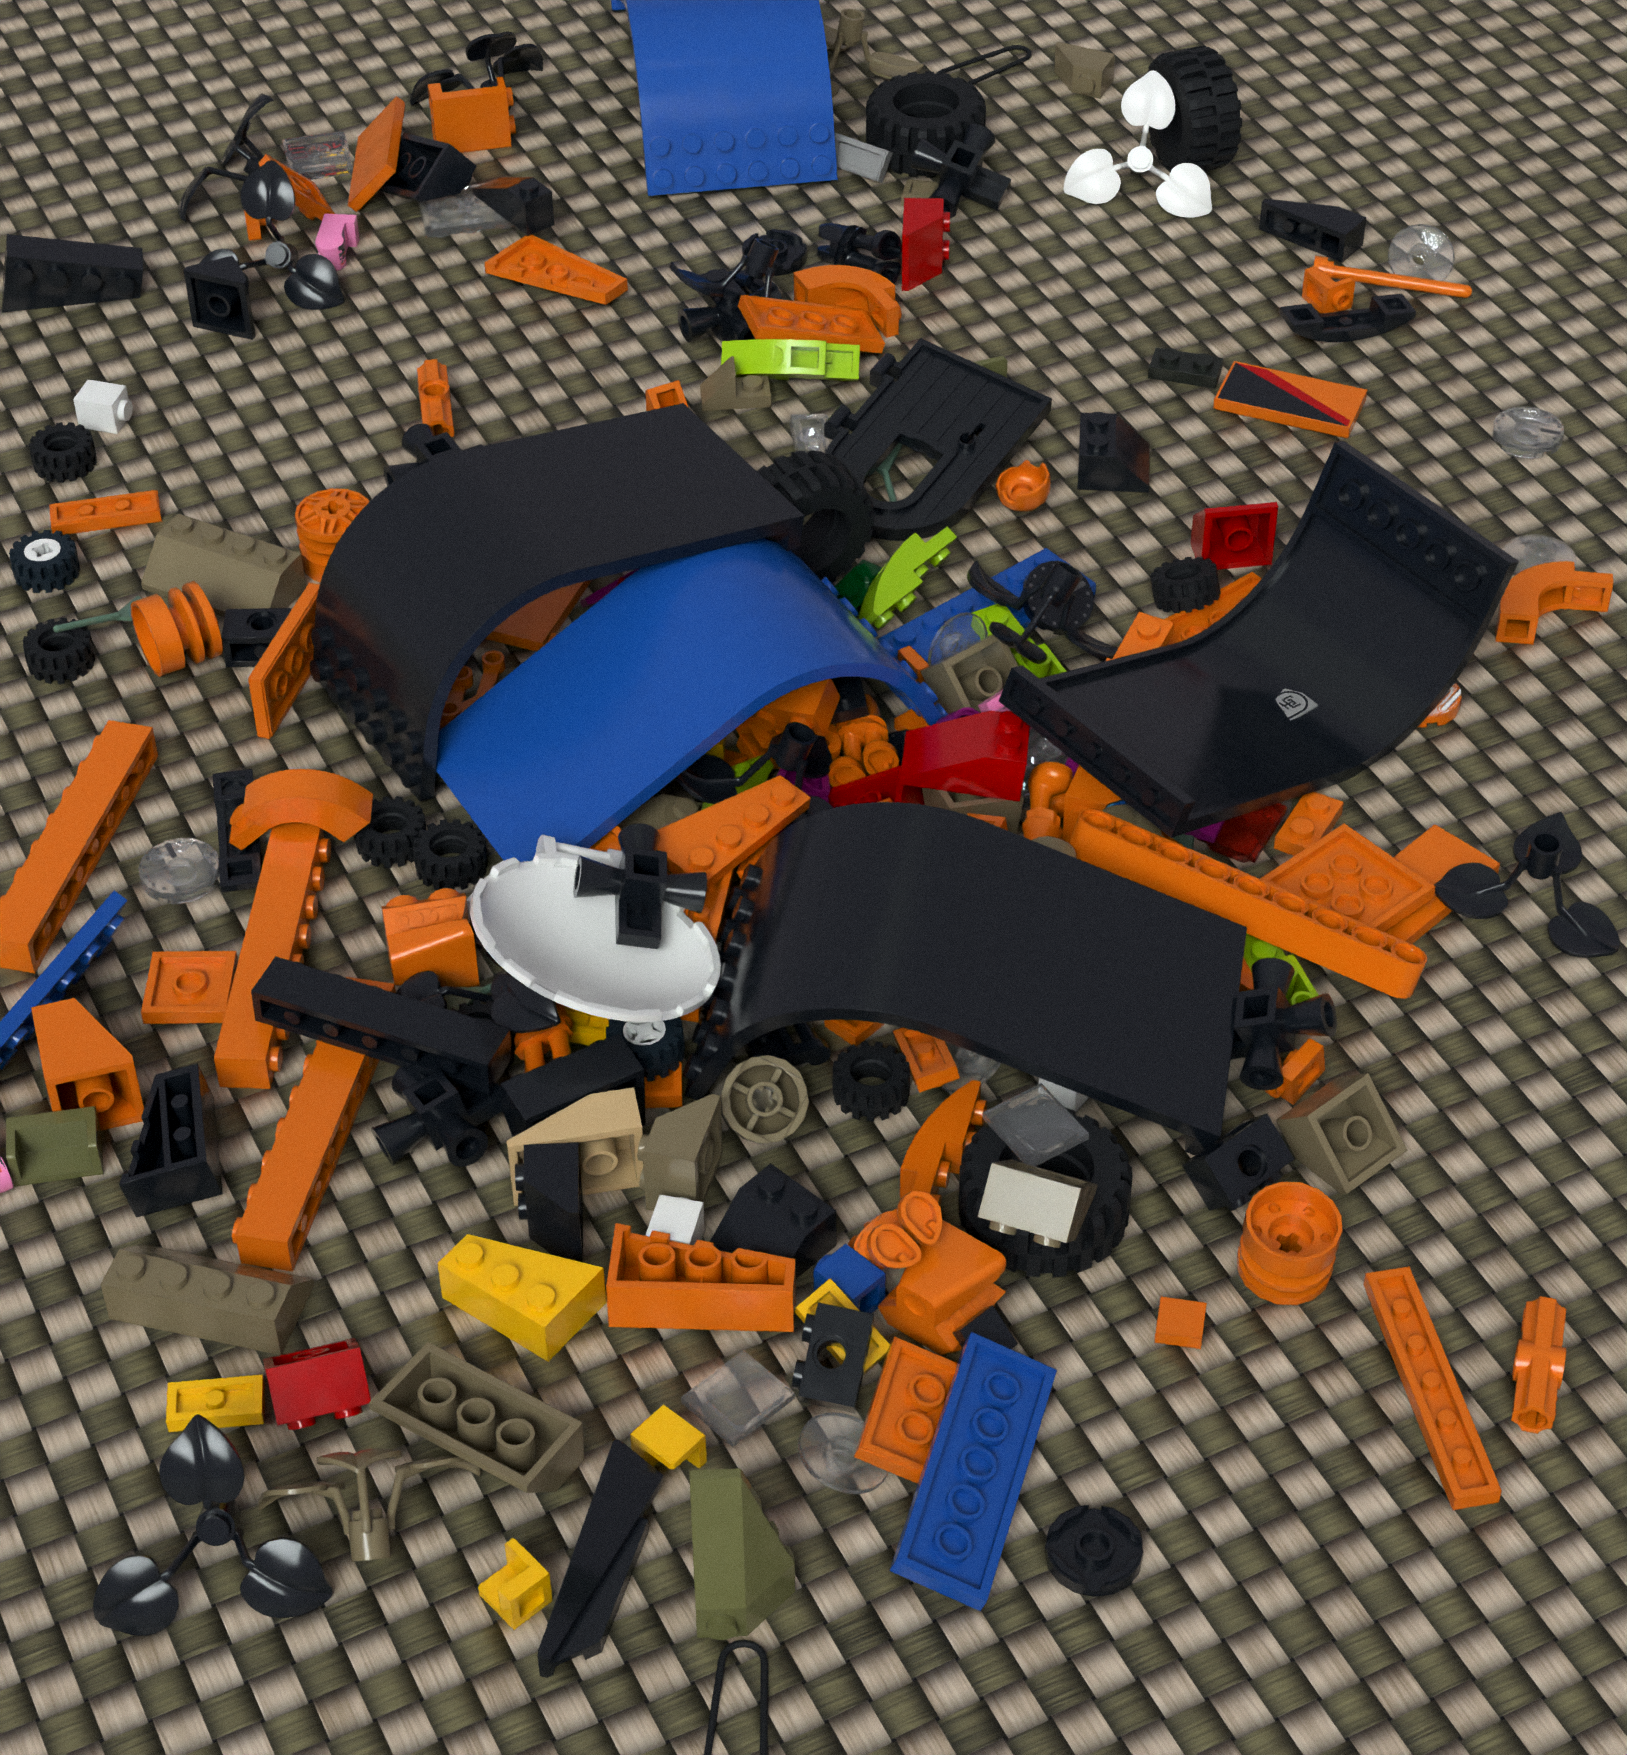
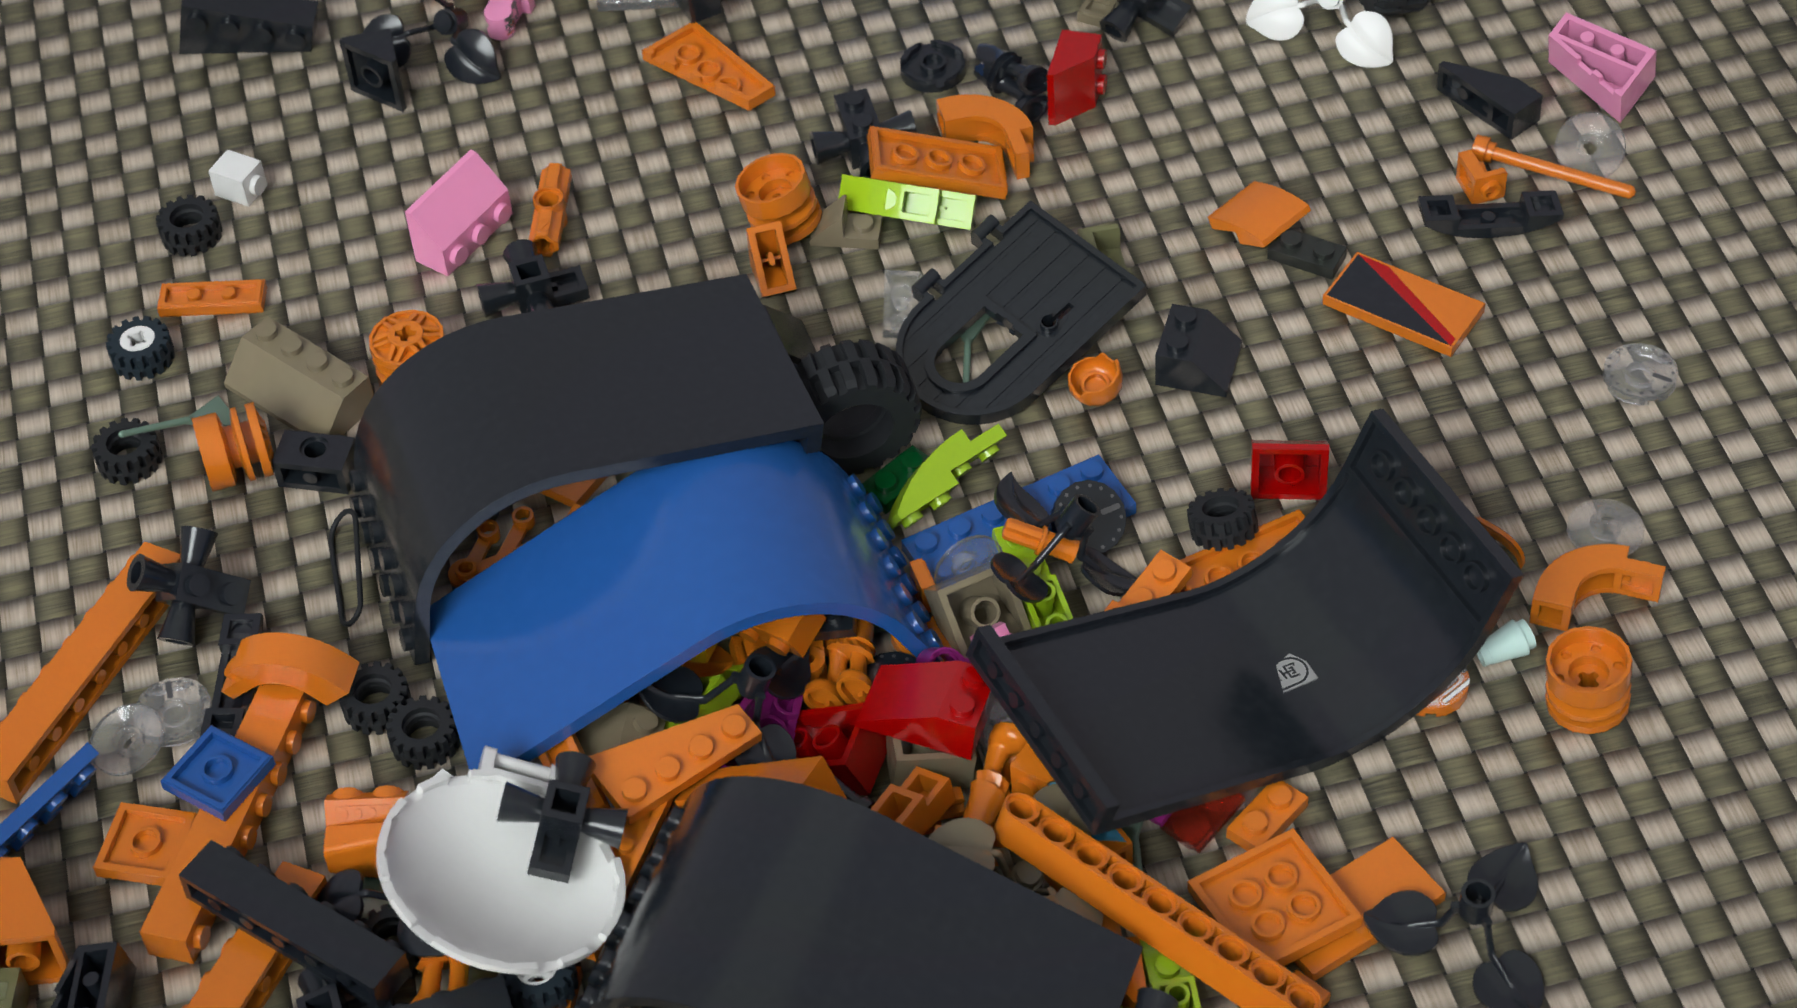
camera: 15 degrees right, 5 degrees up
orange tile [248,583,320,739] -> none
black plant [669,238,779,298] -> none
none -> clear dish [90,704,164,776]
none -> black brick [127,526,251,646]
none -> blue tile [160,725,276,821]
none -> black piece [328,508,363,627]
none -> bright pink slope [405,150,513,276]
none -> orange wheel [735,153,822,245]
none -> orange axle [1002,518,1080,564]
none -> orange slope [1208,181,1311,248]
none -> light aqua cone [1476,619,1537,667]
none -> orange wheel [1545,626,1632,734]
none -> bright pink wedge [1548,13,1656,123]

